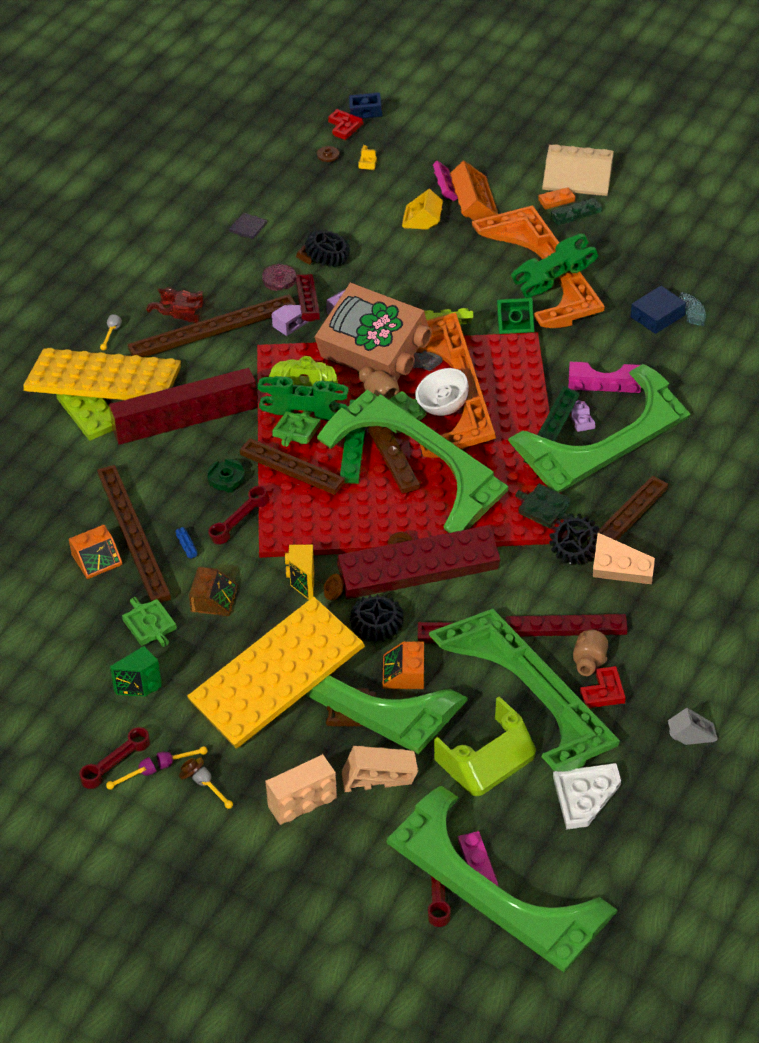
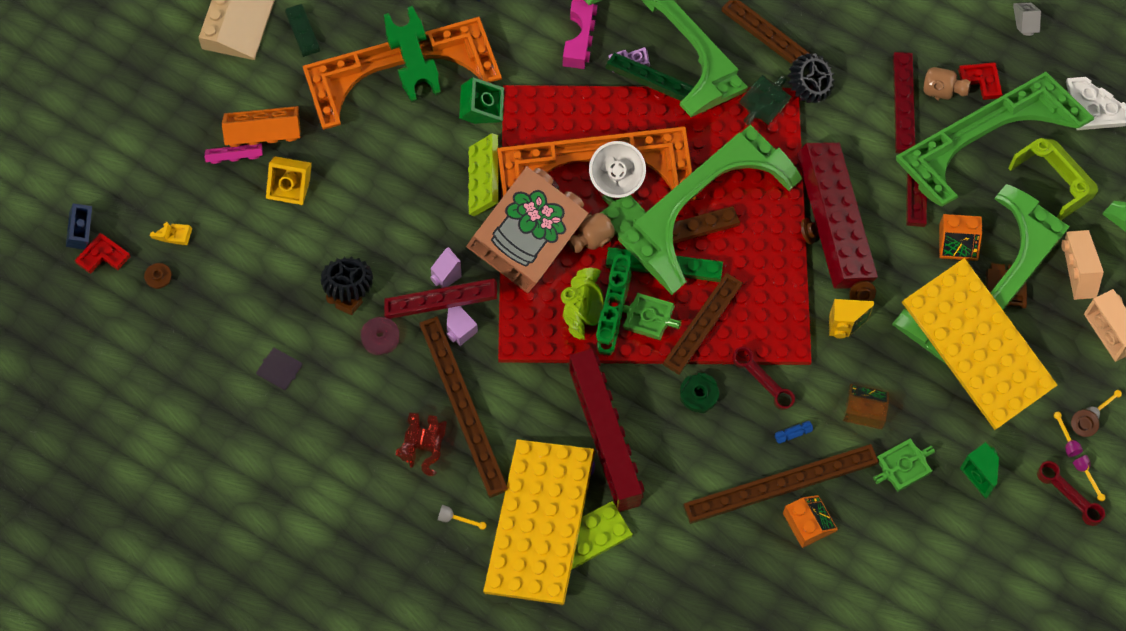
camera: 90 degrees left, 20 degrees up
black gear [350,593,404,642] -> none
orange plate [538,187,575,210] -> none
light nougat wedge [593,533,655,584] -> none

